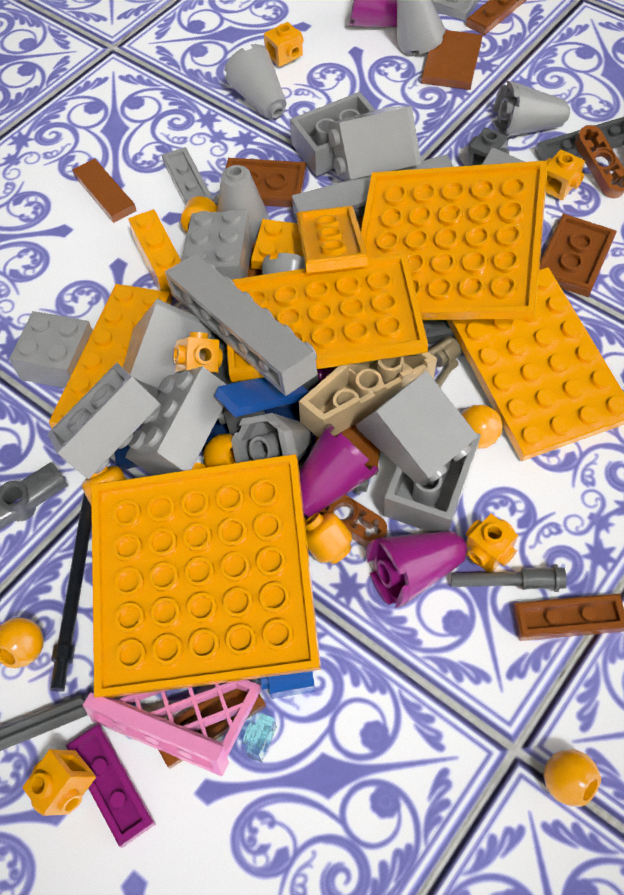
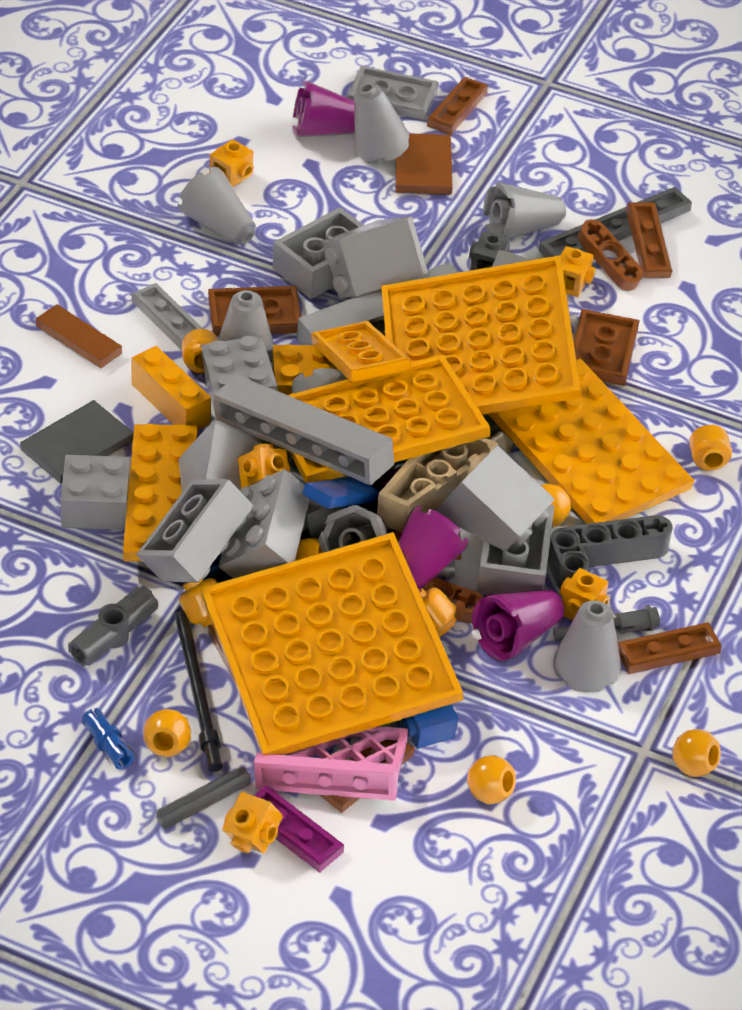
camera: 20 degrees left, 15 degrees down
clear light blue plate [243,713,277,763] -> none
none -> dark grey tile [20,400,134,484]
none -> light orange piece [467,755,516,804]
none -> dark grey beam [548,515,673,590]
none -> light grey cone [553,601,621,693]

